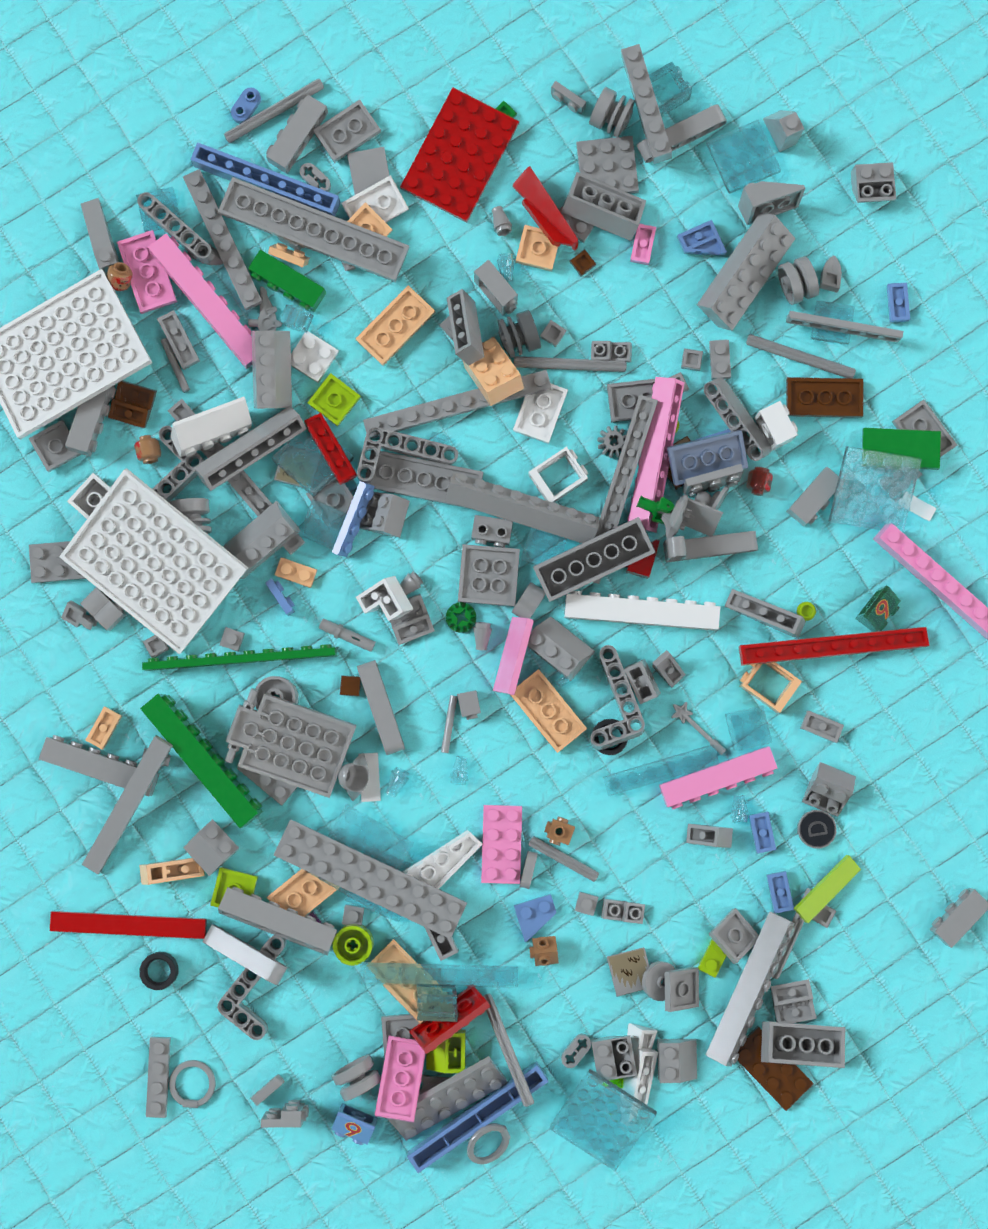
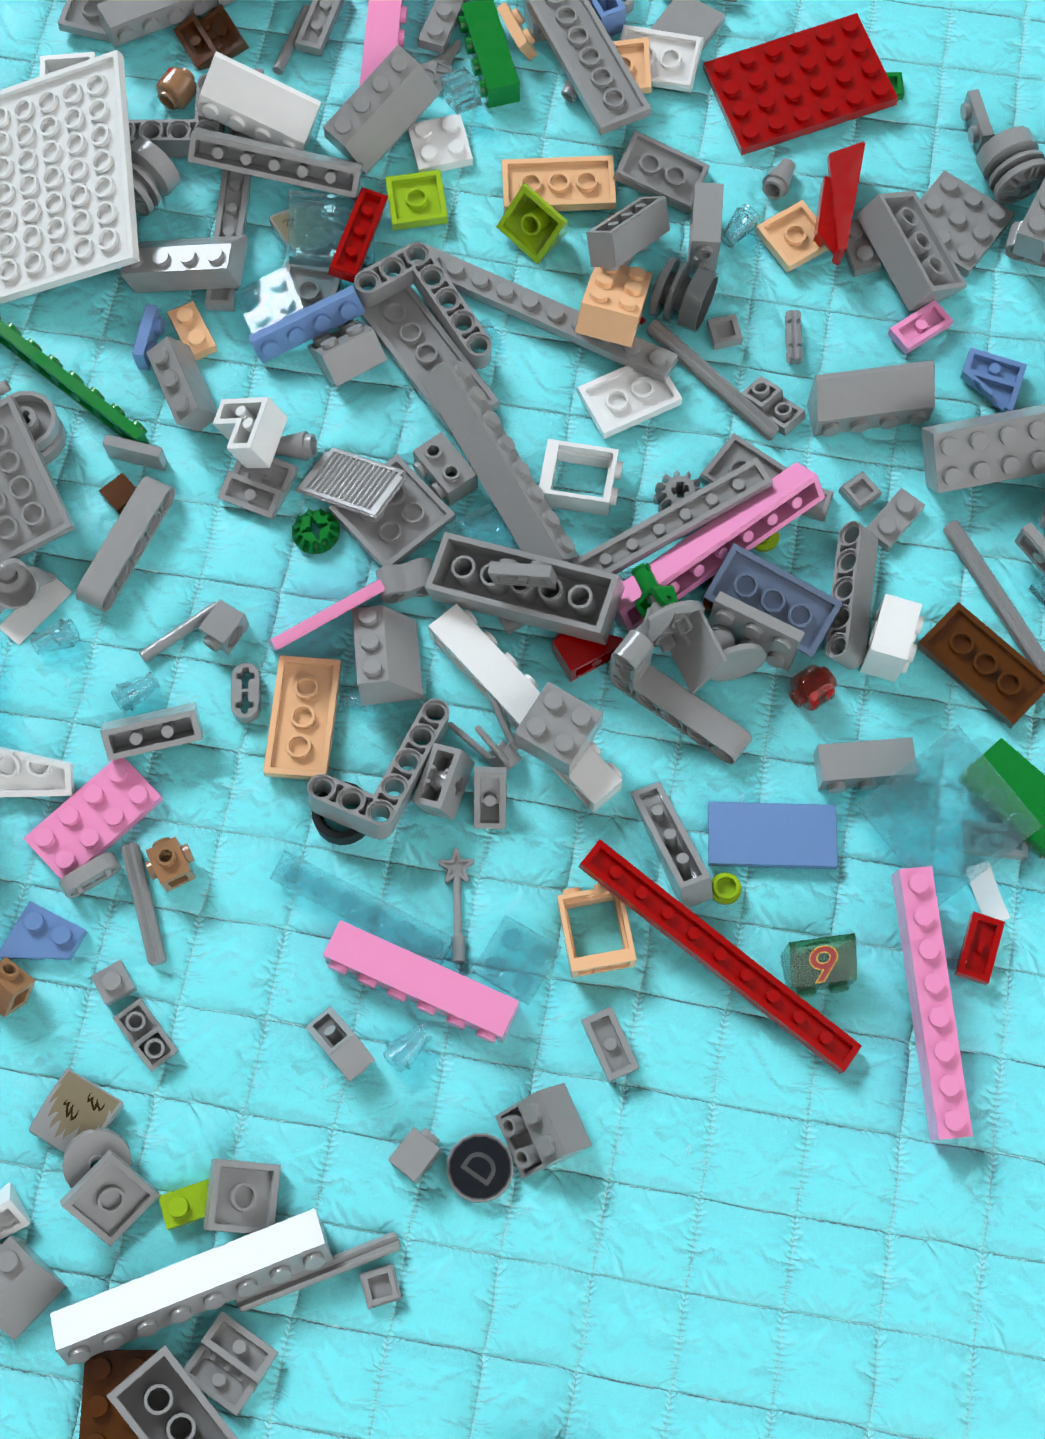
camera: 45 degrees right, 15 degrees down
light grey plate [220,627,245,652] -> none
light grey pin [319,618,376,652] -> none
light grey cone [473,622,492,650] -> none
reddish brown tile [570,249,596,277] -> none
medium blue plate [748,811,776,854] -> none
medium blue plate [766,871,794,914] -> none
lime tile [793,855,861,923] -> none
none -> light grey brick [100,702,203,761]
none -> light grey tile [102,435,168,471]
none -> light grey brick [146,336,217,432]
none -> light grey beam [231,663,262,723]
none -> light grey window [296,447,406,520]
none -> light grey brick [388,1127,442,1184]
none -> light grey plant [448,699,521,770]
none -> light grey plate [488,559,557,588]
none -> lime slope [496,183,568,264]
none -> light grey brick [514,682,603,777]
none -> light grey tile [613,130,710,215]
none -> medium blue tile [708,802,838,869]
none -> light grey axle [785,310,803,365]
none -> light grey slope [807,360,935,437]
none -> red plate [954,911,1005,985]

